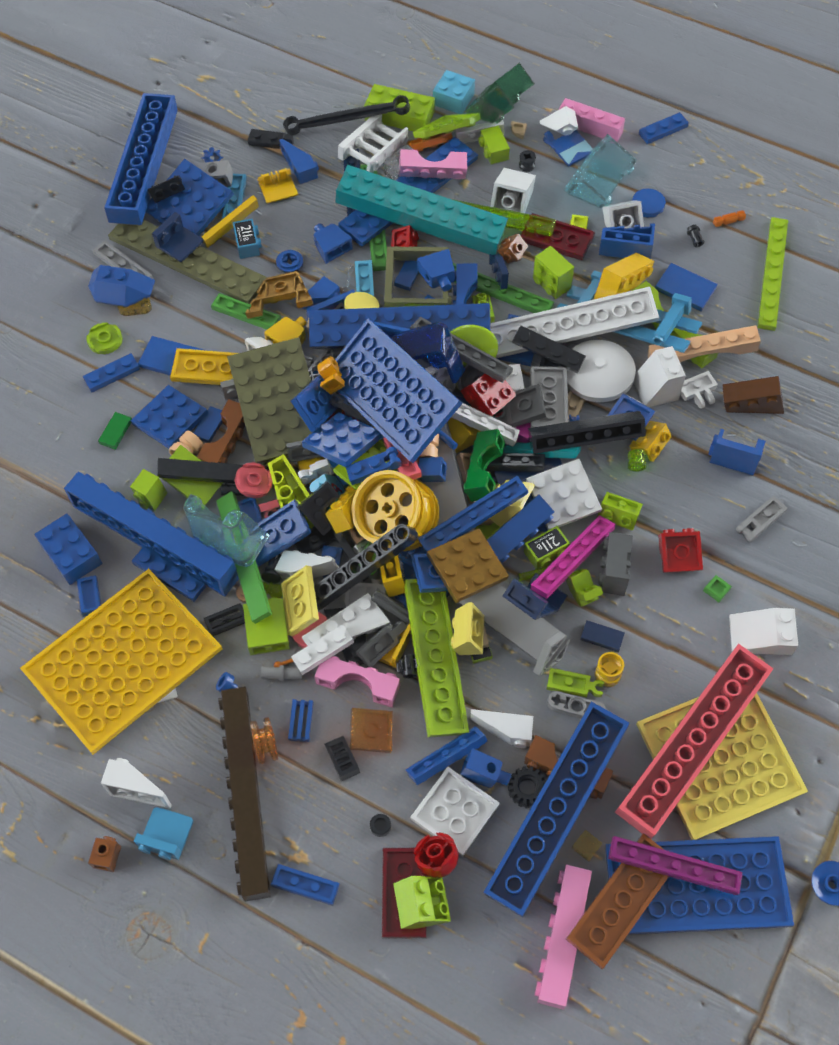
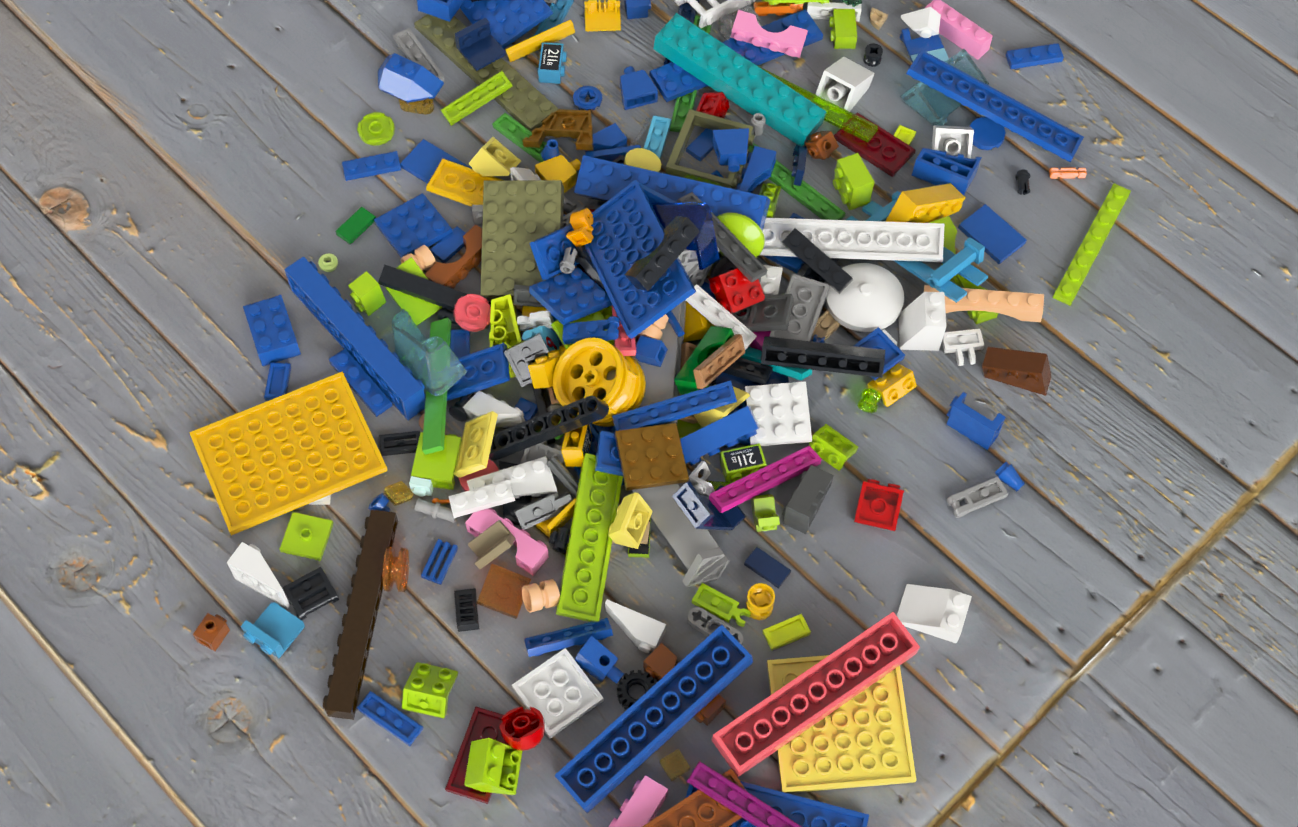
camera: 15 degrees right, 0 degrees up
coral tile [258,499,279,518] -> none
clear neon green bar [262,581,283,598] -> none
black plate [294,528,336,554] -> none
black tile [370,814,391,837] -> none
bright green tile [703,575,732,602] -> none
none -> lime plate [279,512,334,561]
none -> black plate [283,567,339,620]
none -> yellowish green plate [318,253,338,272]
none -> clear yellow plate [384,481,413,506]
none -> lime bracket [402,662,458,718]
none -> light aqua plate [409,476,433,496]
none -> lime tile [441,71,513,126]
none -> dark tan panel [468,520,516,569]
none -> light yellow slope [469,137,521,176]
none -> light nougat wheel [522,579,560,613]
none -> blue cone [541,139,560,161]
none -> light grey pin [559,247,577,274]
none -> black arch [625,216,700,291]
none -> white bracket [689,461,715,496]
none -> medium nougat tile [693,334,745,389]
none -> light grey pin [751,113,766,136]
none -> neon yellow tile [763,614,811,651]
none -> blue plate [906,50,1084,162]
none -> blue cone [994,462,1025,492]

